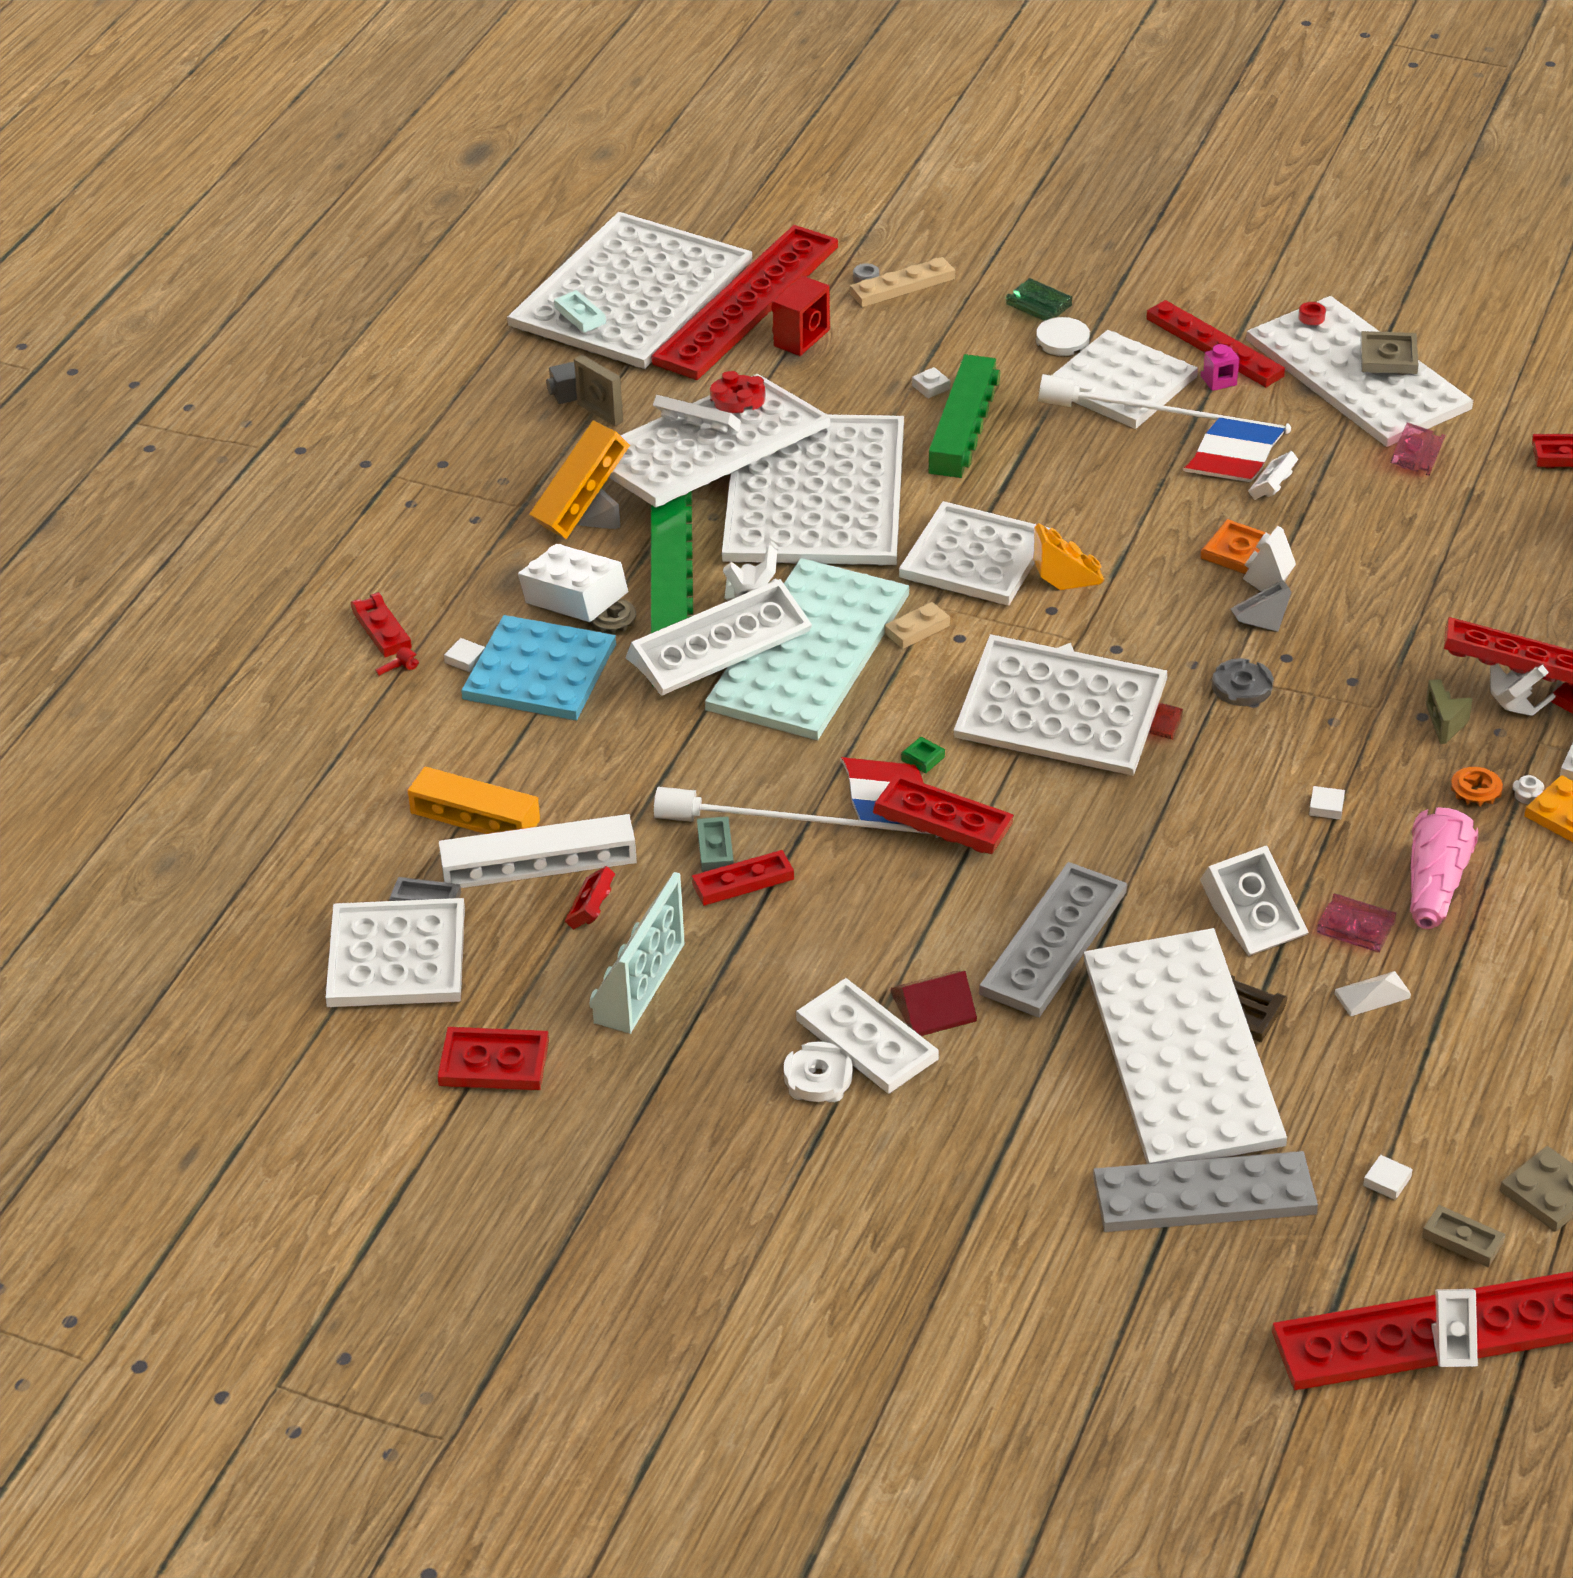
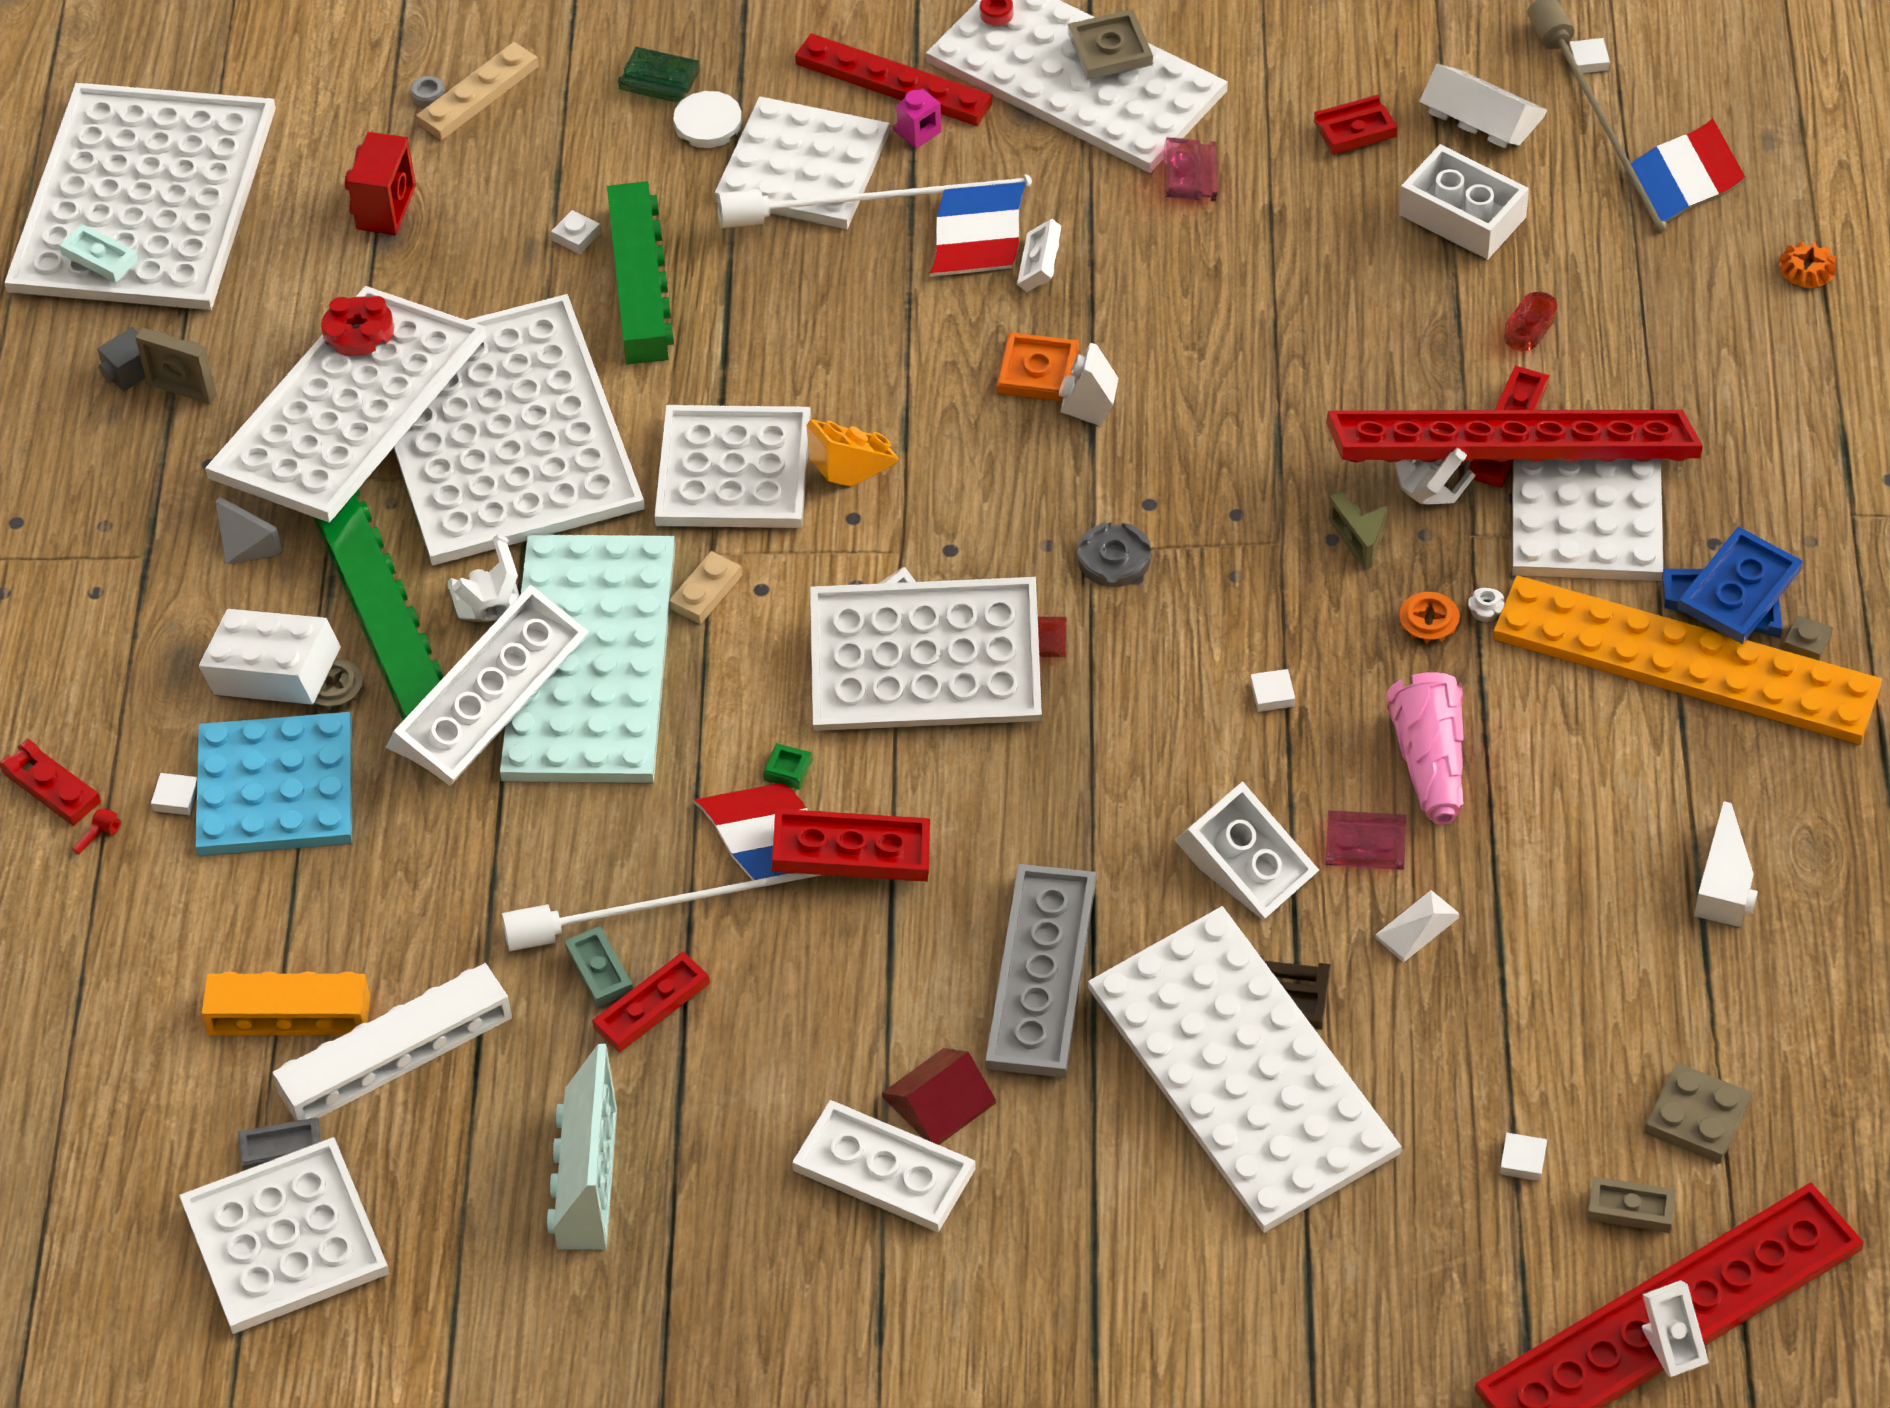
camera: 20 degrees left, 10 degrees up
red plate [437,1027,549,1090] -> none
light orange brick [529,420,630,539] -> none
red plate [564,866,615,930] -> none
red plate [652,225,838,380] -> none
white plate [653,395,741,433] -> none
white plate [784,1042,852,1102] -> none
light grey plate [1093,1151,1318,1232] -> none
light grey slope [1231,580,1291,632] -> none

